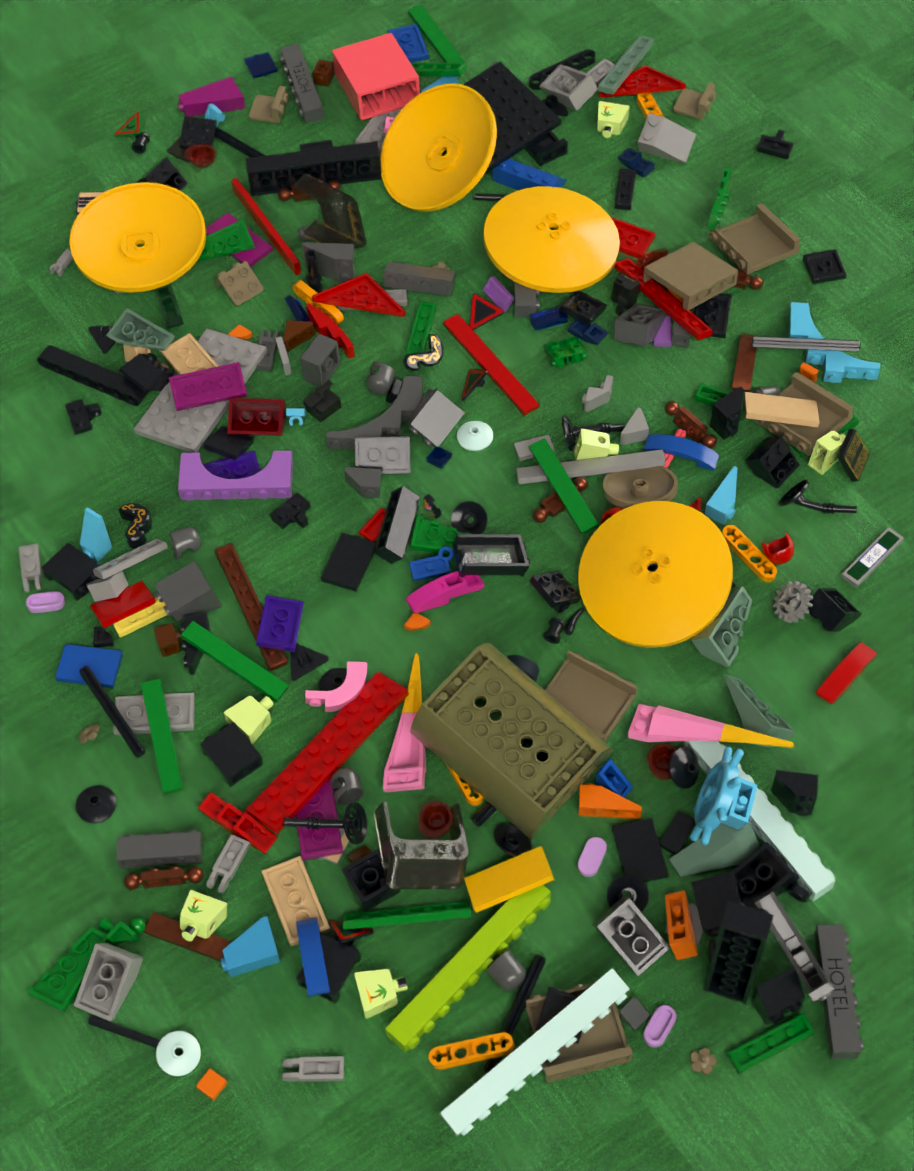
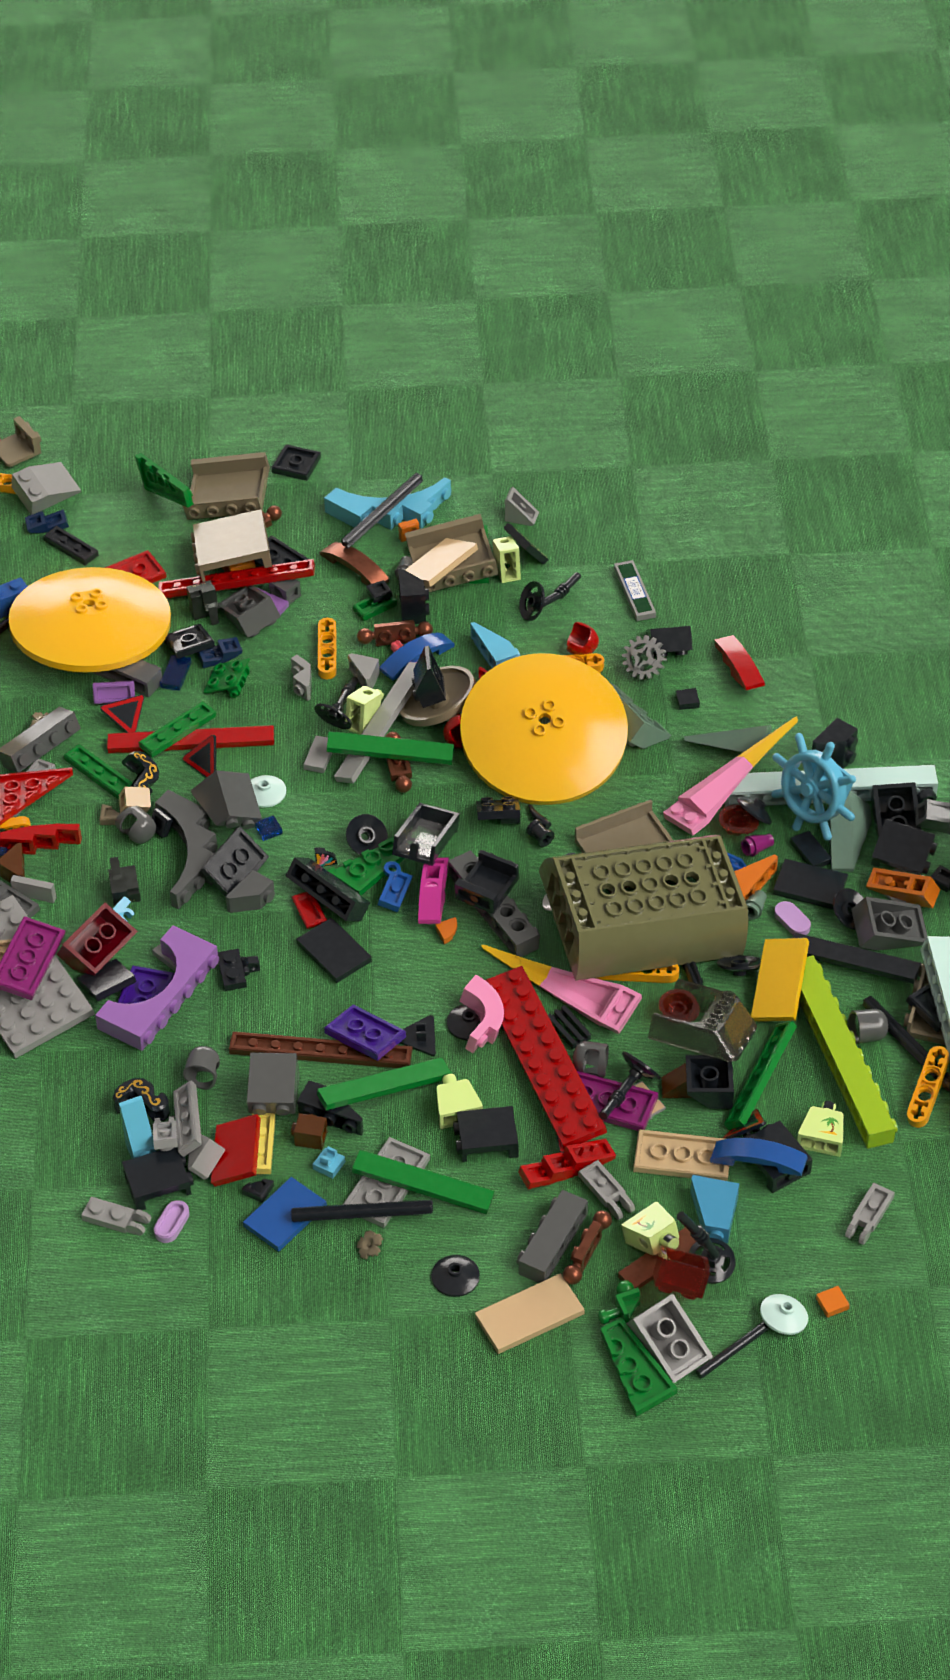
camera: 60 degrees left, 10 degrees down
dark grey brick [300,334,340,387] -> none
clear red piece [637,249,669,271] -> none
black slope [745,436,799,488] -> none
black hinge [757,130,794,160] -> none
none -> dark tan tile [99,804,119,825]
none -> tan panel [119,786,151,815]
none -> green tile [139,701,217,758]
none -> light grey hinge [153,1116,178,1151]
none -> medium azure tile [313,1146,345,1179]
none -> light orange beam [318,618,337,680]
none -> black tile [366,580,392,603]
none -> black slope [412,645,446,708]
none -> dark grey brick [448,850,540,957]
none -> black panel [455,850,519,914]
none -> tan tile [475,1273,585,1354]
none -> light grey slope [505,487,539,526]
none -> black tile [548,1005,591,1049]
none -> clear red piece [653,1245,710,1300]
none -> black tile [675,688,700,710]
none -> black dish [676,1211,736,1284]
none -> magenta cone [741,834,774,857]
none -> sand green cone [745,890,767,920]
none -> black tile [792,933,922,984]

